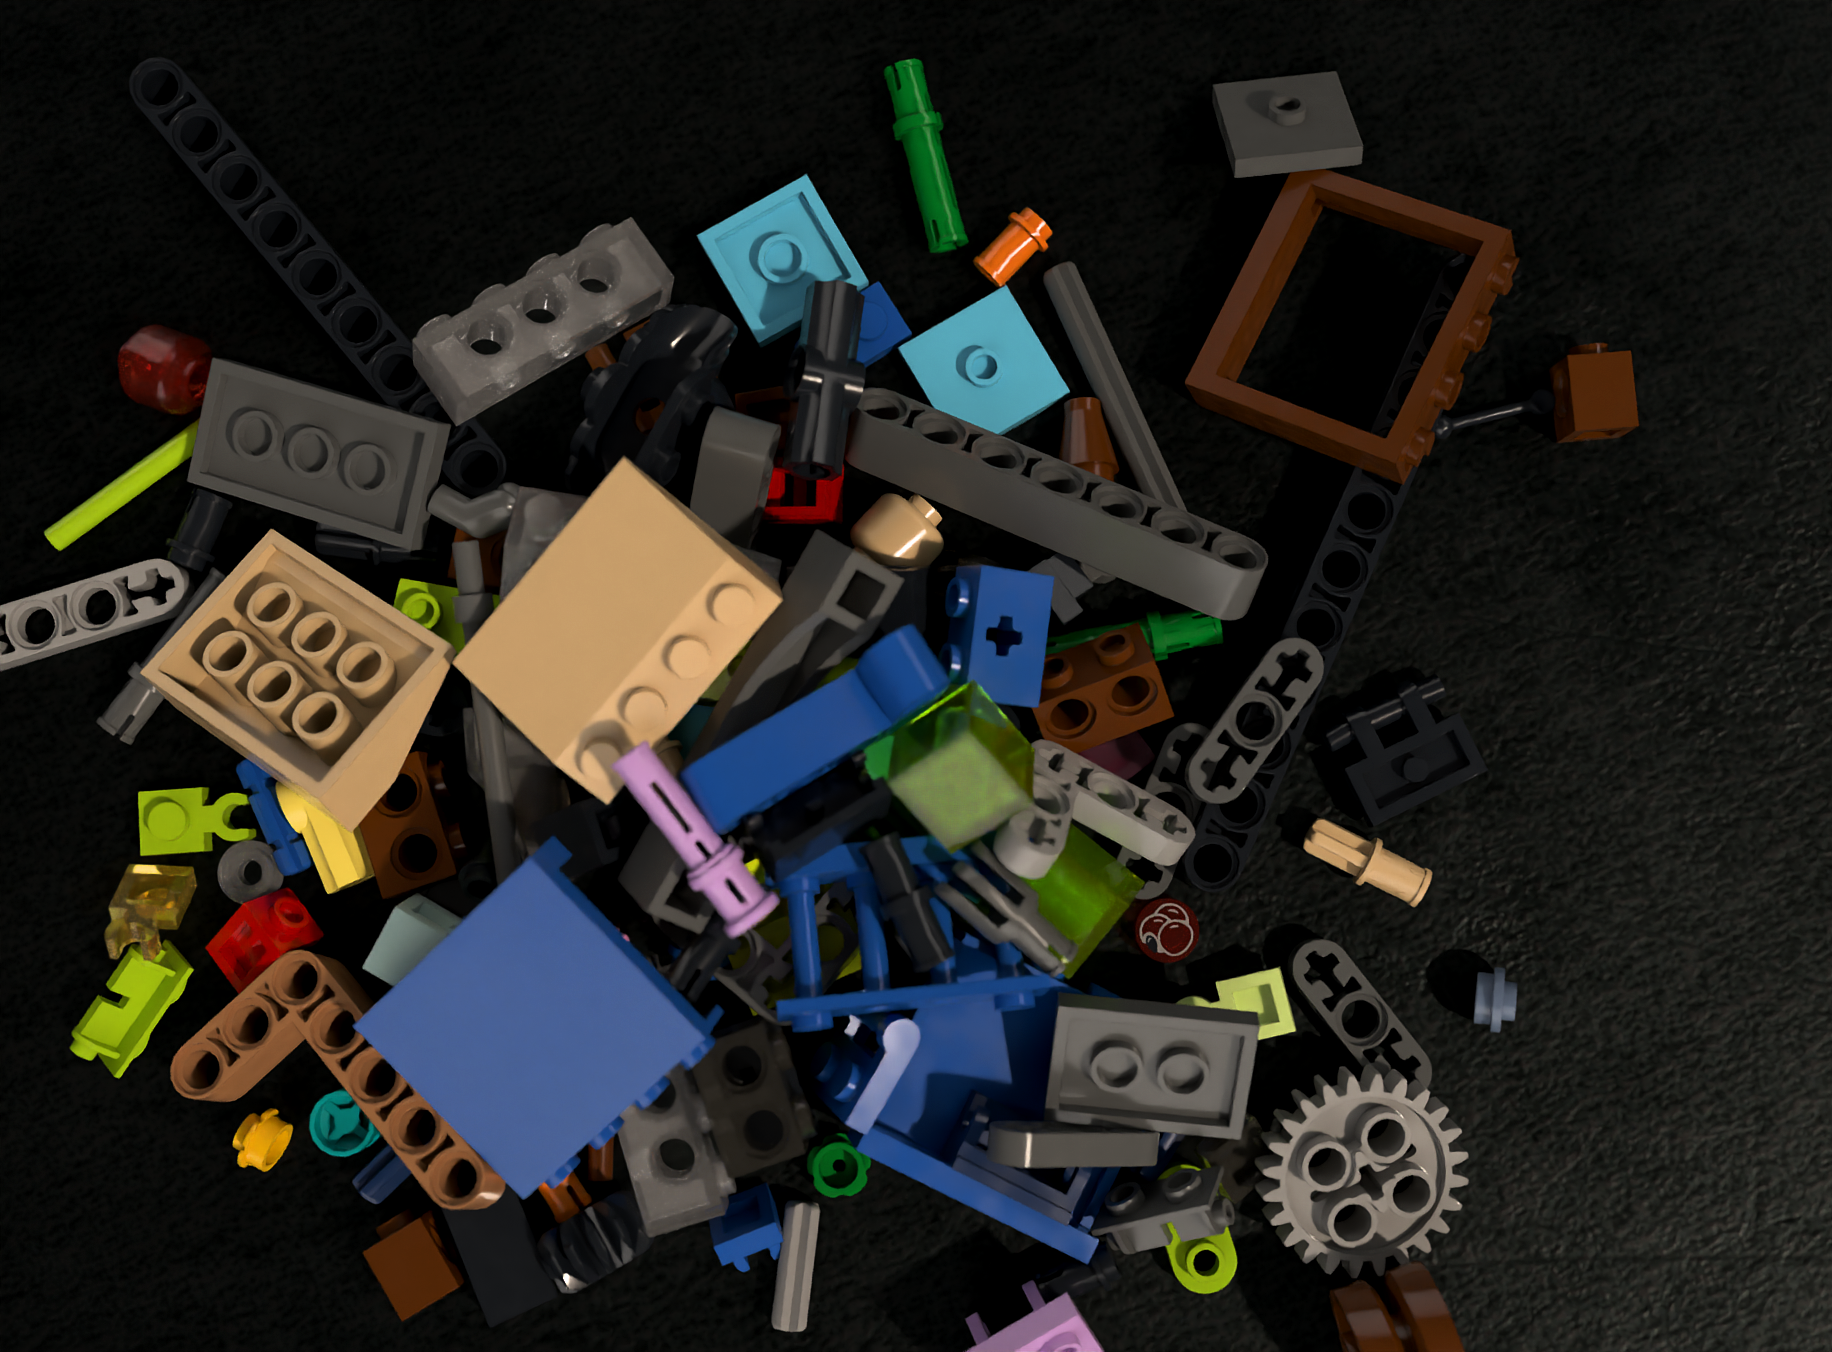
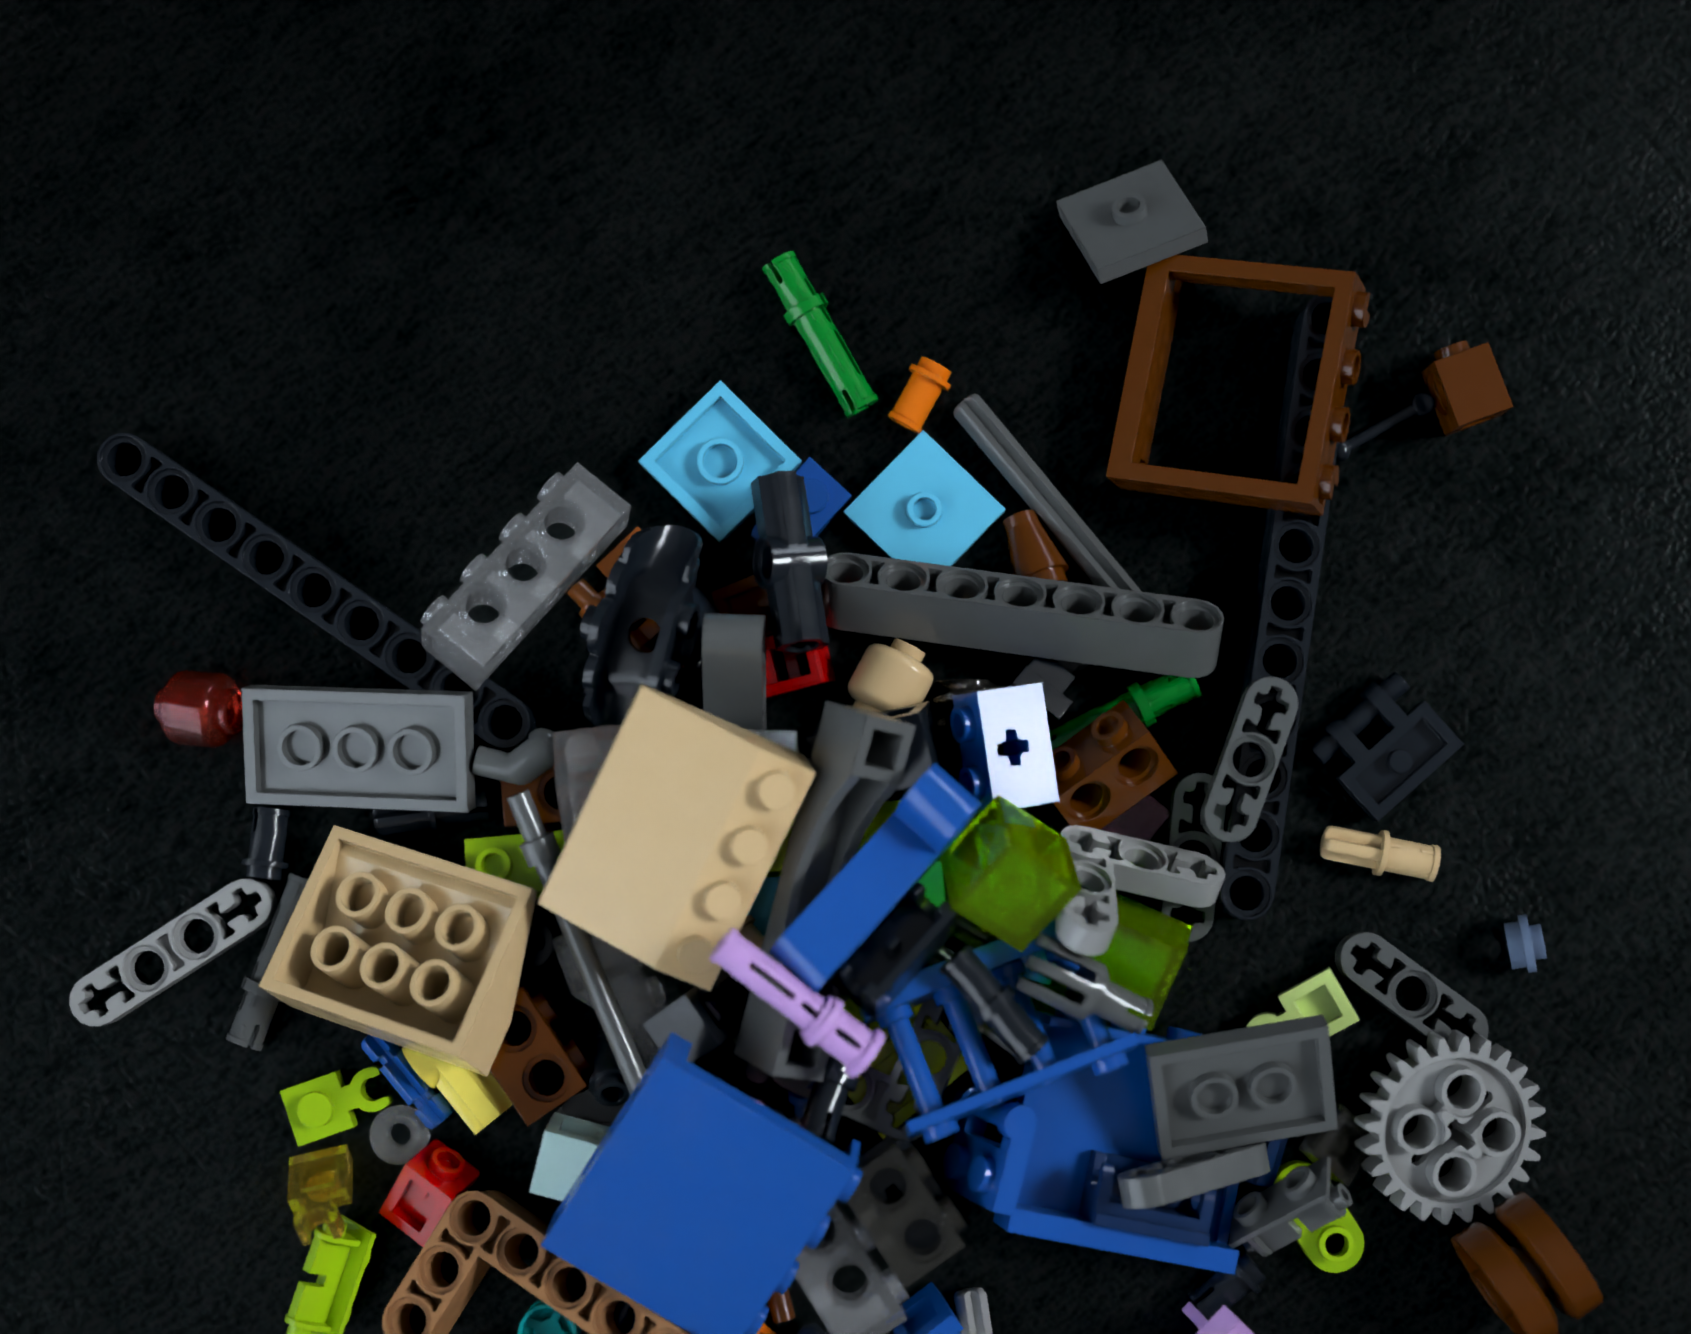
camera: 15 degrees left, 0 degrees up
lime bar [44,418,200,551] -> none
green plate [807,1133,871,1198] -> none
clear red tile [1133,898,1199,963] -> none

